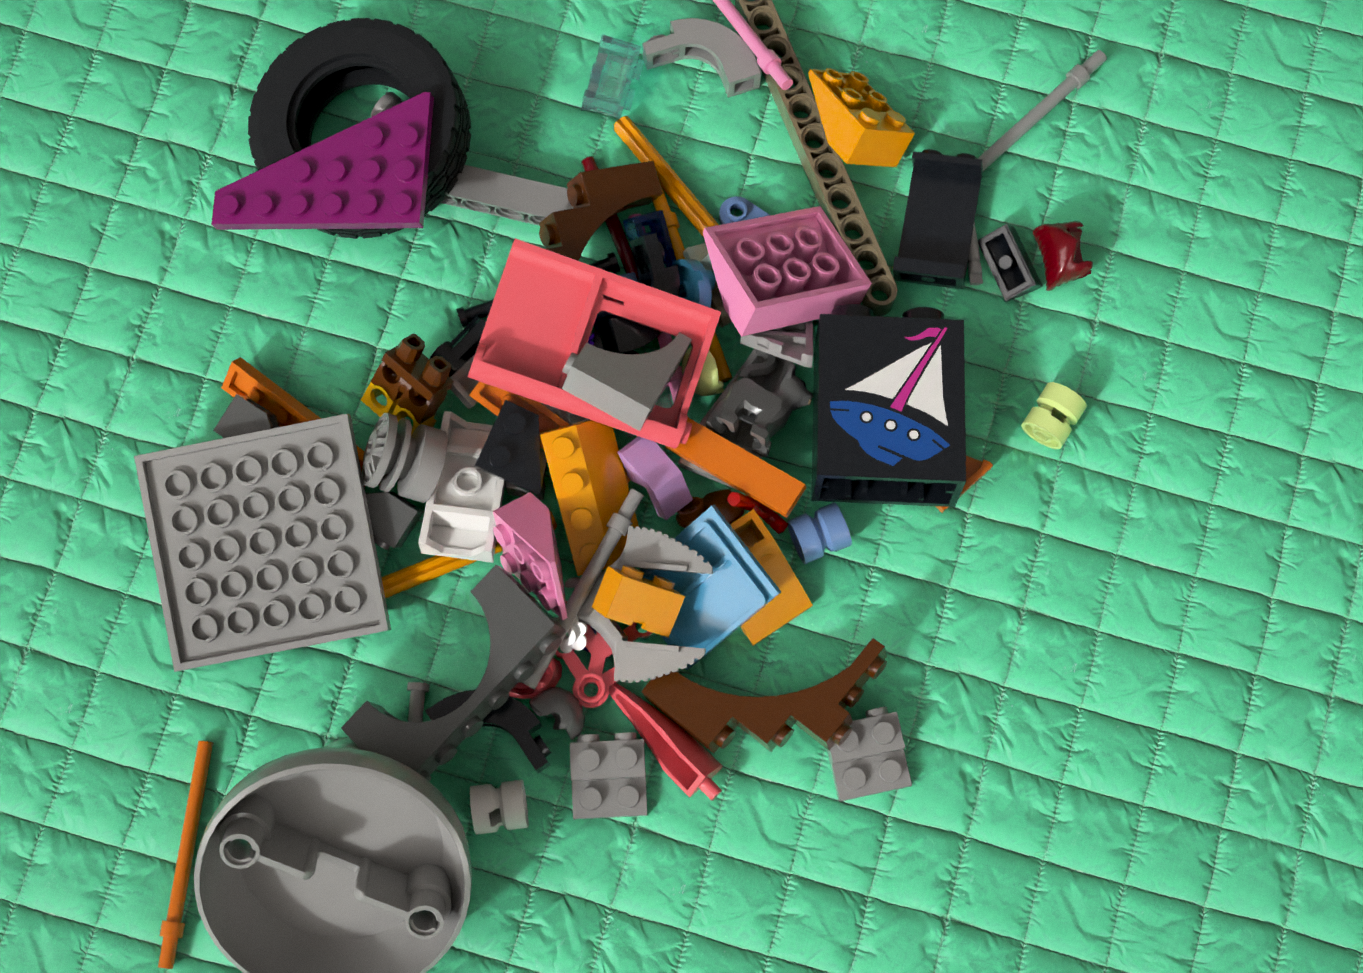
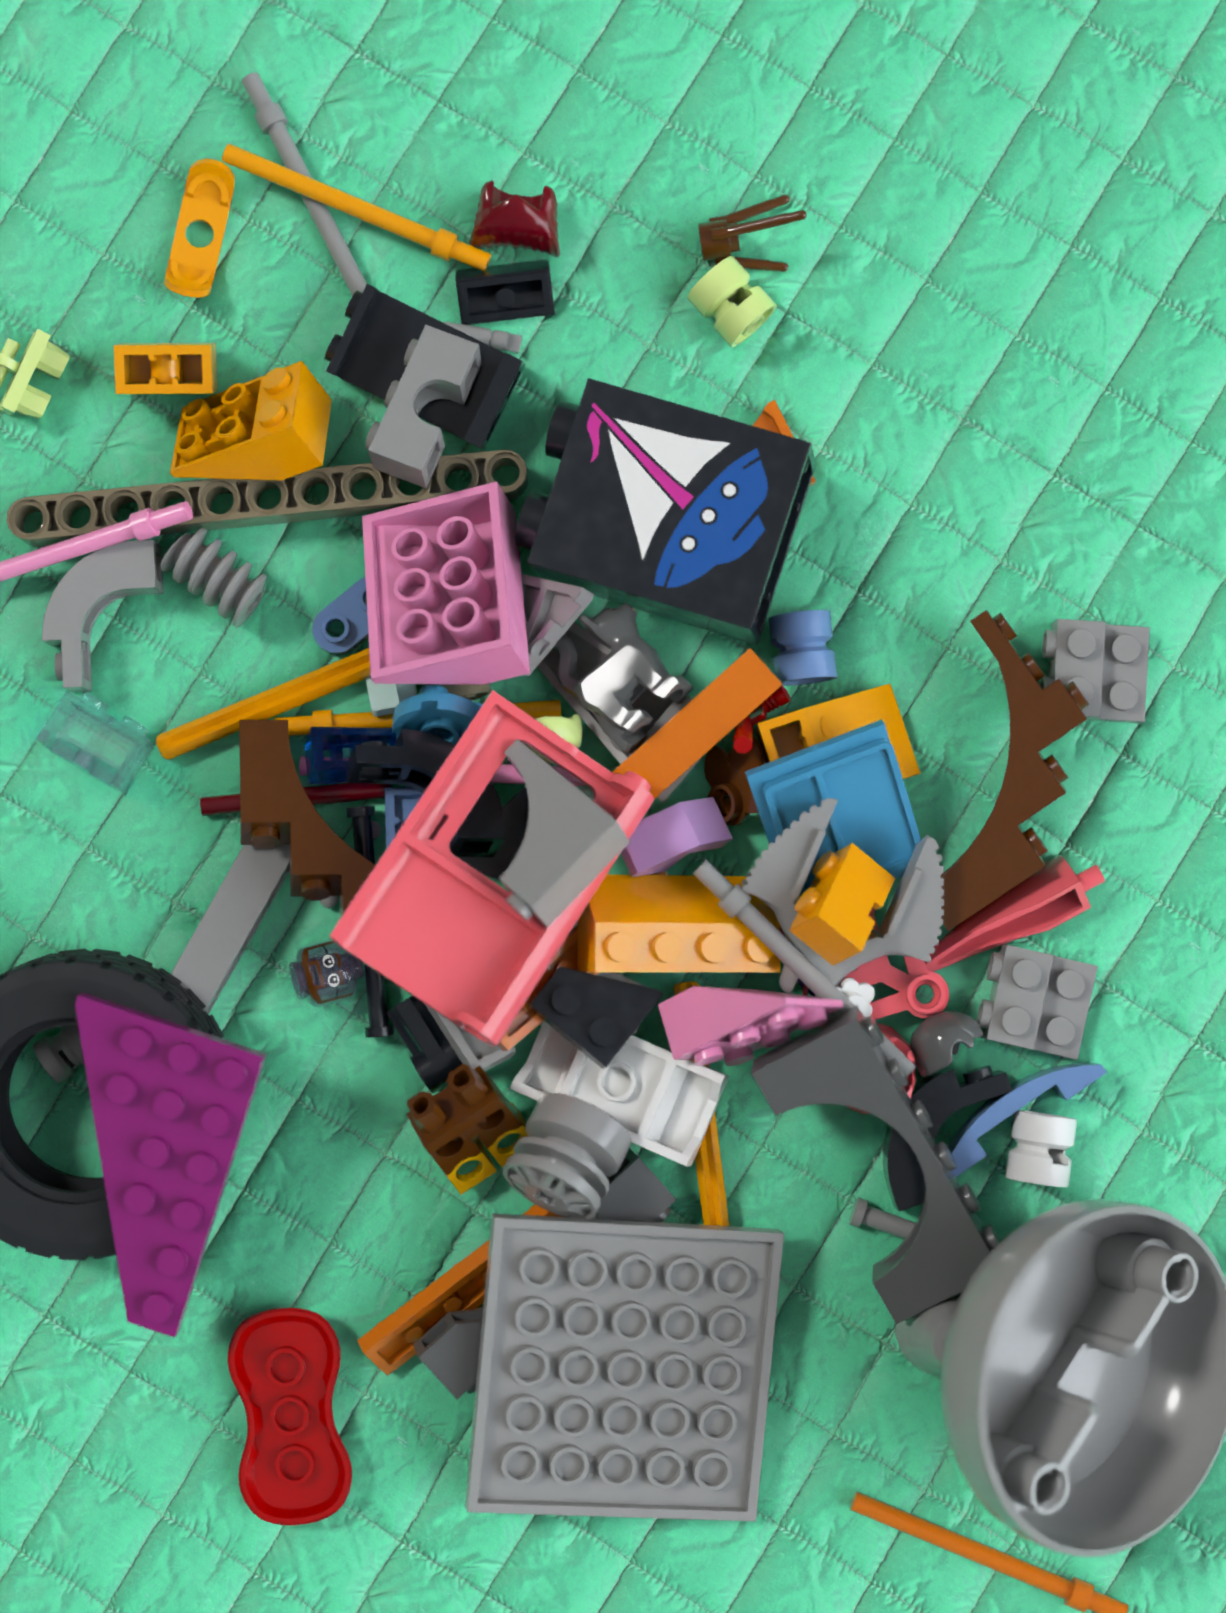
camera: 70 degrees left, 10 degrees up
none -> light orange brick [113,343,218,394]
none -> light grey piece [160,527,267,628]
none -> light orange piece [164,158,235,297]
none -> light orange bar [222,143,492,272]
none -> red plate [227,1308,352,1525]
none -> head [289,939,364,1007]
none -> light grey arch [366,325,482,488]
none -> reddish brown plant [698,195,807,272]
none -> medium blue slope [947,1062,1107,1178]

